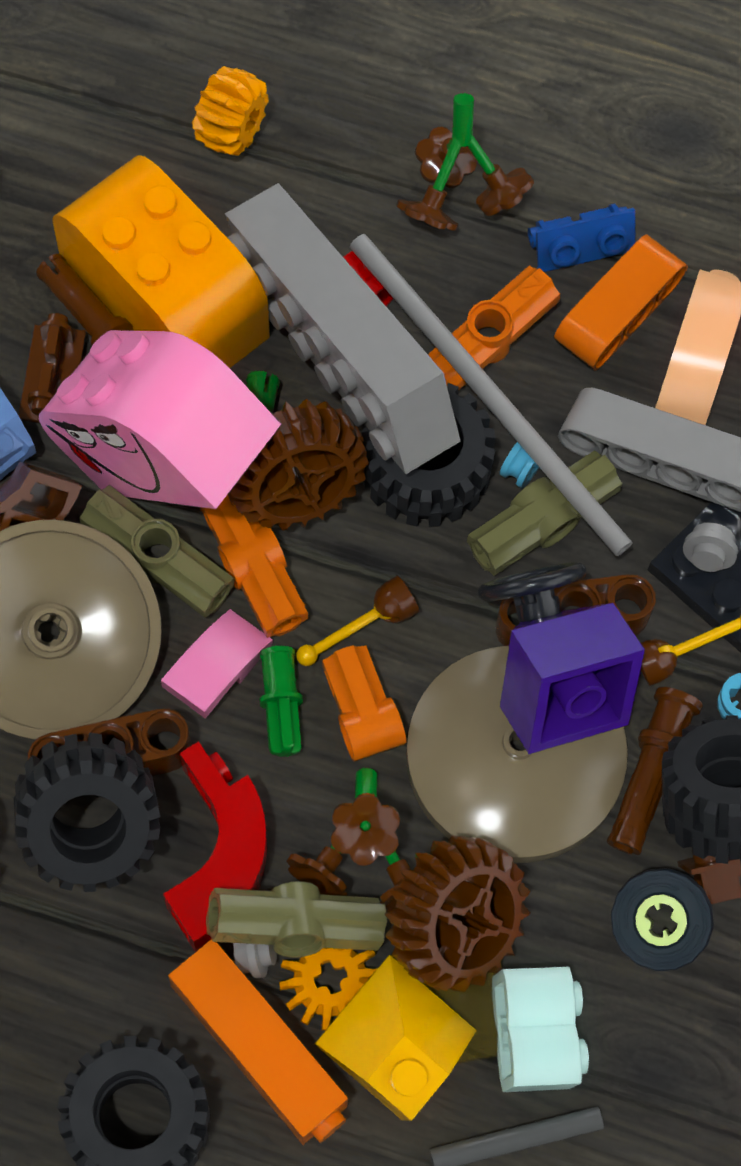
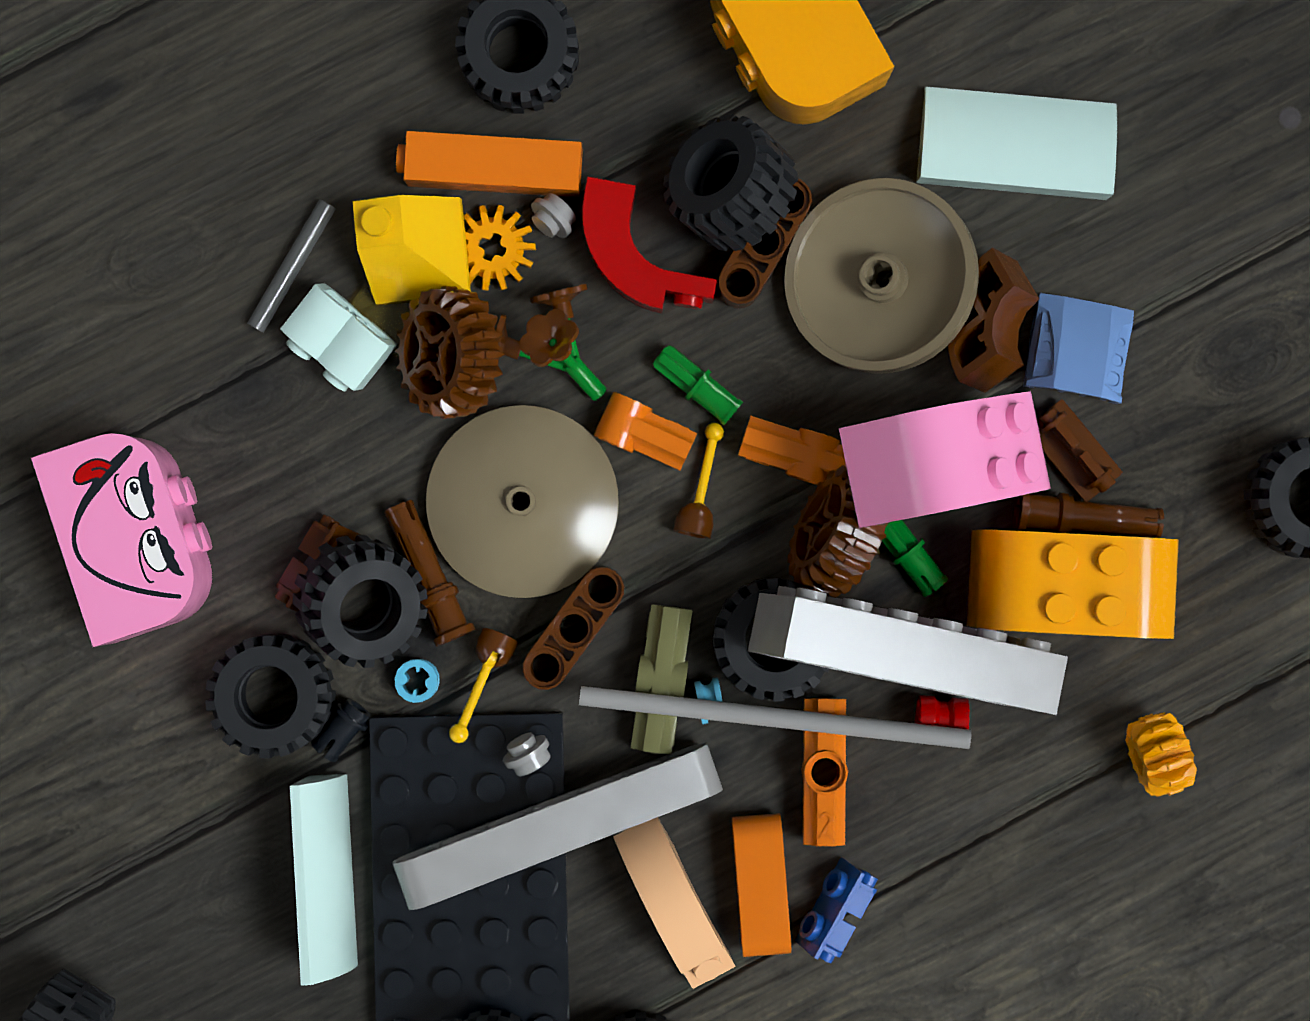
camera: 140 degrees right, 20 degrees up
olive piece [80,485,235,618] -> none
bright pink slope [161,609,273,719] -> none
olive piece [206,882,387,957] -> none
reddish brown plant [396,93,534,231] -> none
dark purple piece [478,562,645,754] -> none
black bush [611,868,714,971] -> none

